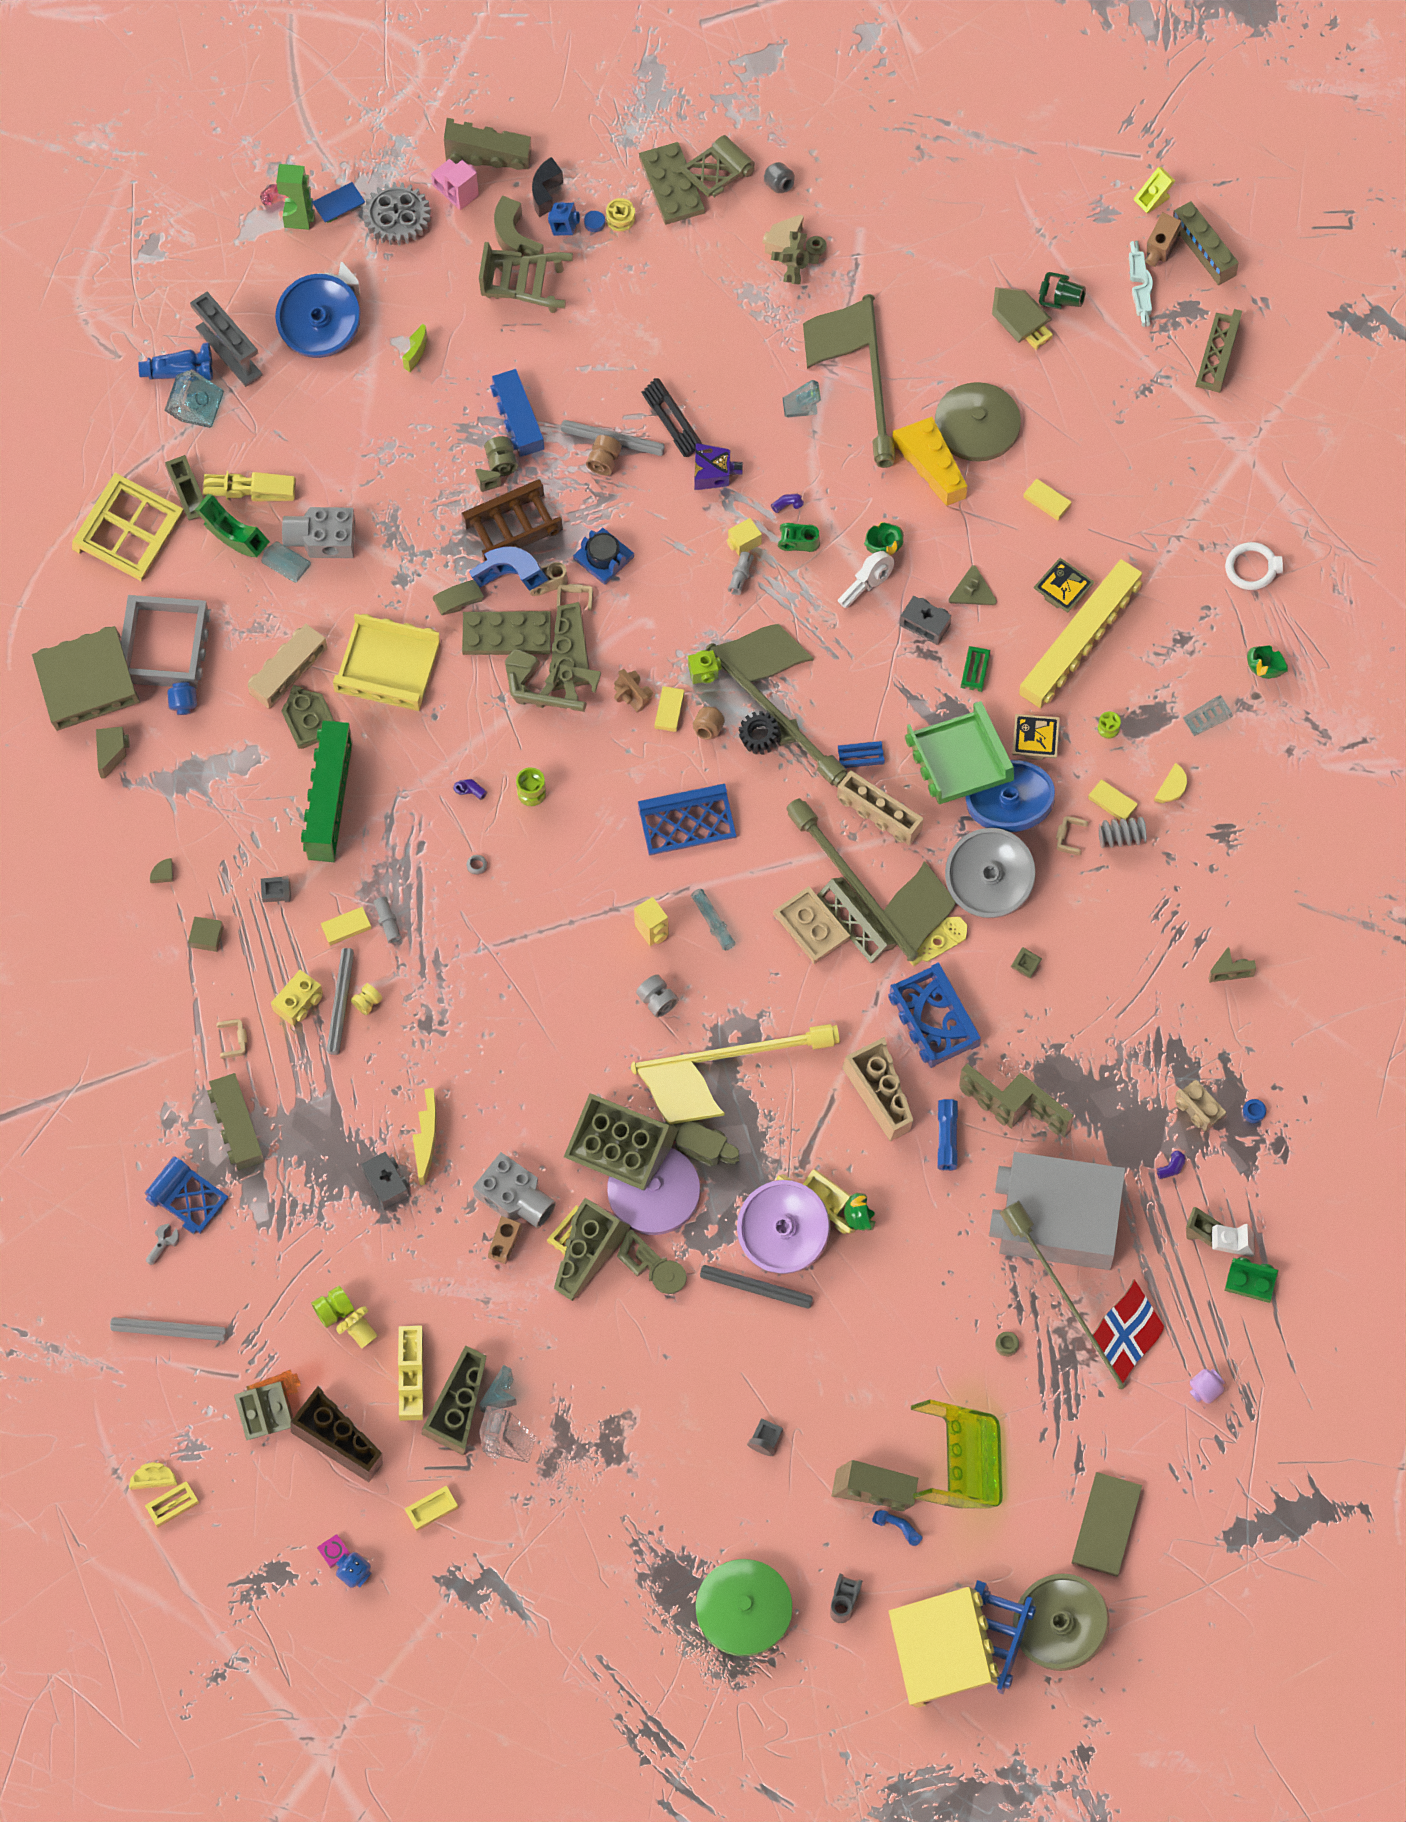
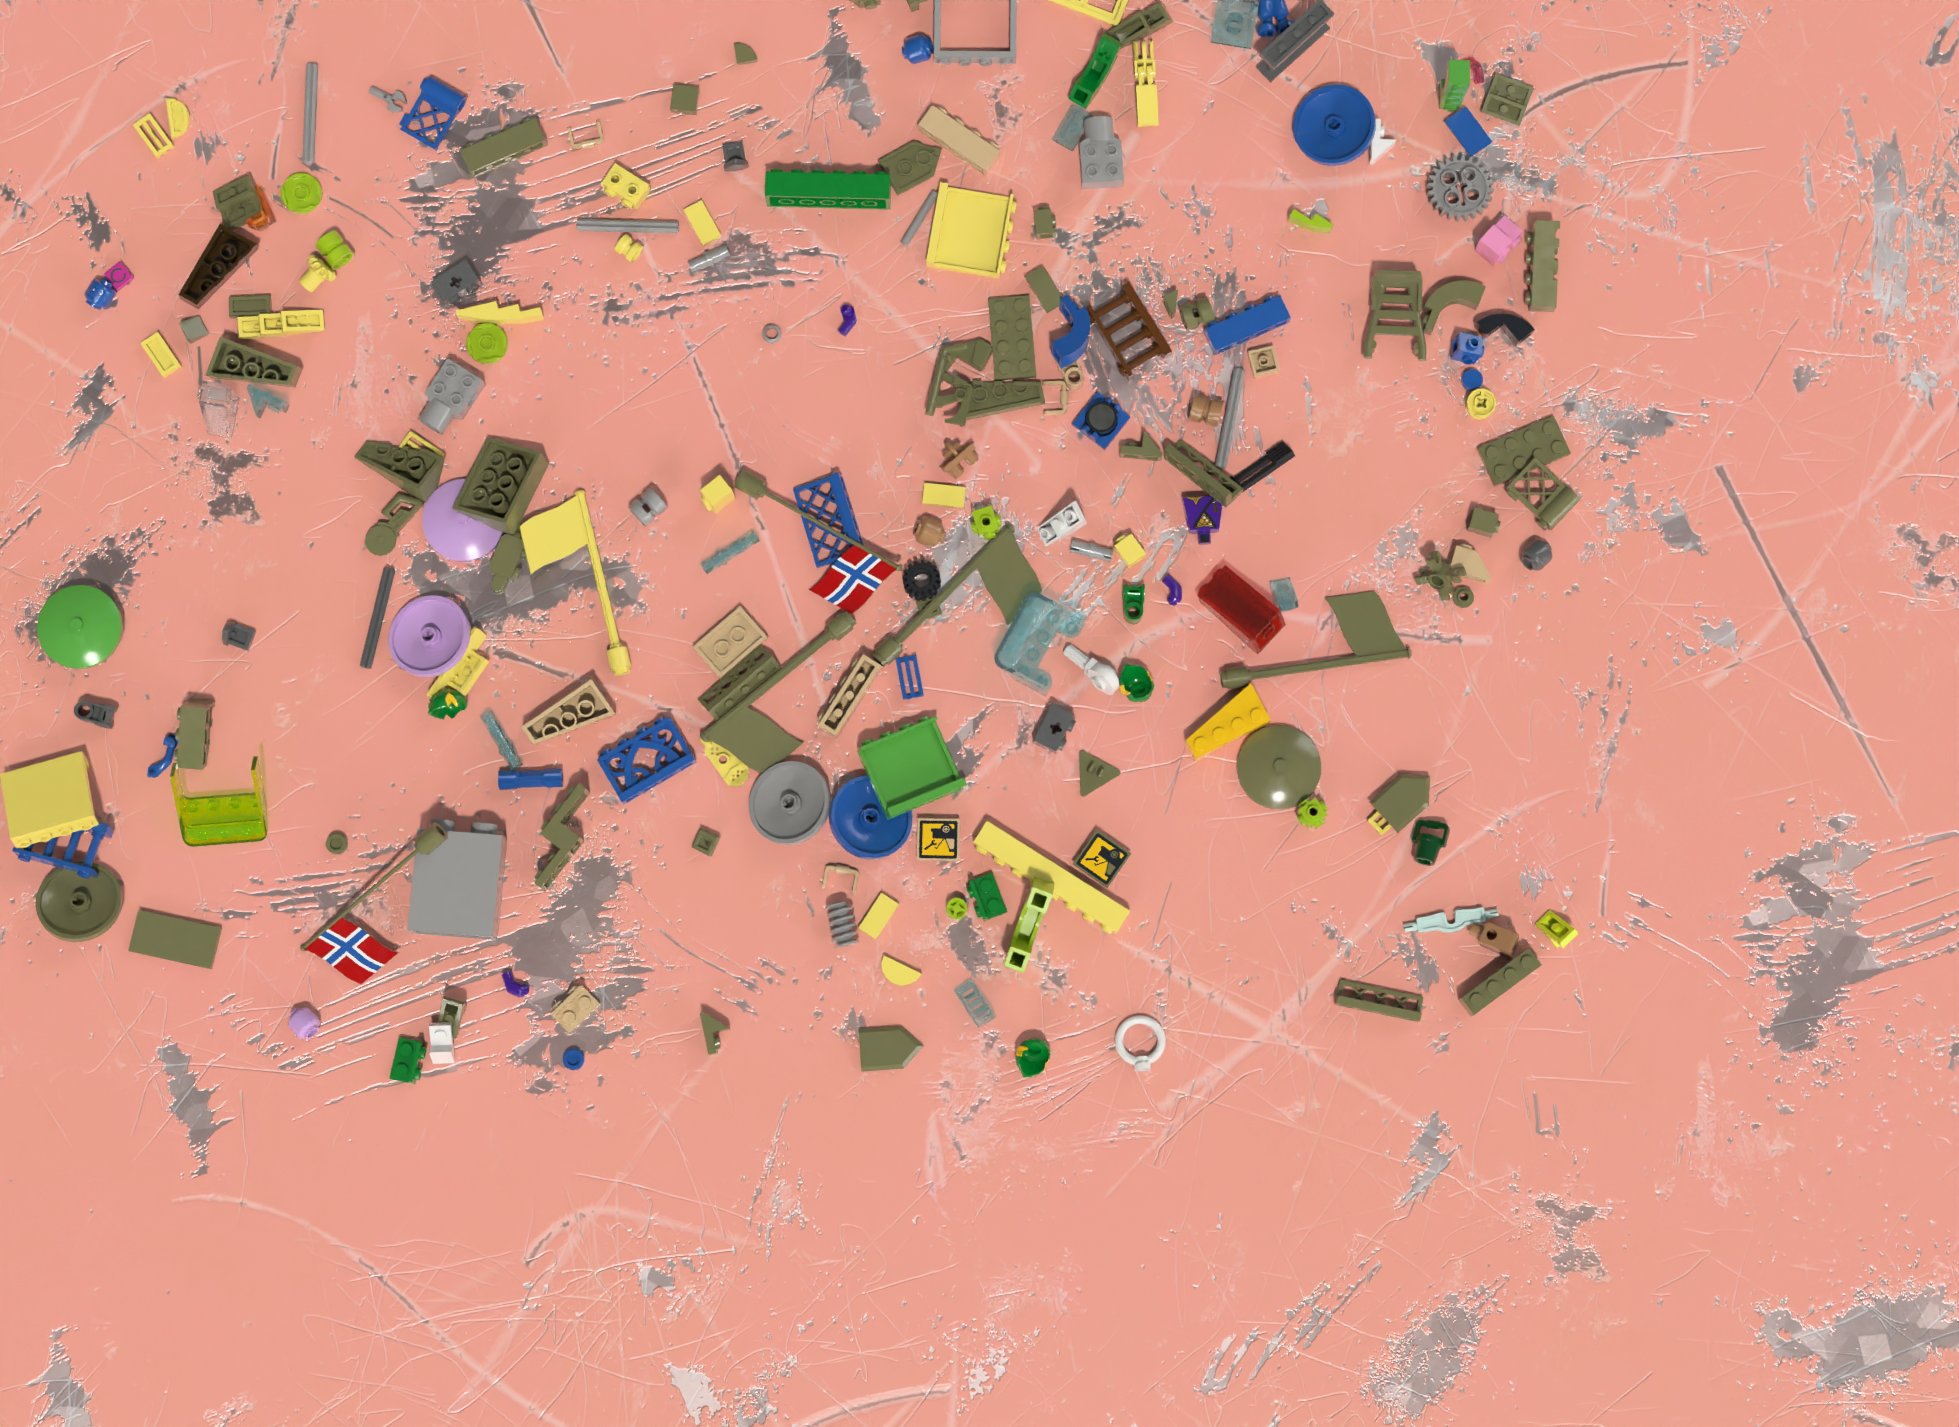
camera: 85 degrees right, 15 degrees up
medium nougat leg [488,1216,523,1264] -> none
lime wheel [516,767,546,806] -> none
green tile [960,646,990,692] -> none
light yellow tile [1023,479,1071,521] -> none
none -> olive slope [179,316,209,344]
none -> olive tile [229,295,272,319]
none -> lime tile [281,173,322,214]
none -> lime tile [466,323,508,365]
none -> clear light blue pin [480,710,523,771]
none -> flag [734,469,902,614]
none -> olive tile [859,1026,923,1072]
none -> light grey bar [900,190,938,247]
none -> green bracket [966,873,1007,922]
none -> clear light blue windscreen [994,592,1086,696]
none -> lime arch [1004,877,1054,973]
none -> olive brick [1034,206,1057,239]
none -> white slope [1036,501,1087,547]
none -> olive slope [1120,431,1162,461]
none -> olive fence [1164,440,1243,507]
none -> clear red slope [1197,565,1286,655]
none -> tan piece [1247,346,1280,379]
none -> lime brick [1296,798,1328,829]
none -> olive brick [1467,507,1501,538]
none -> olive slope [1481,73,1534,126]

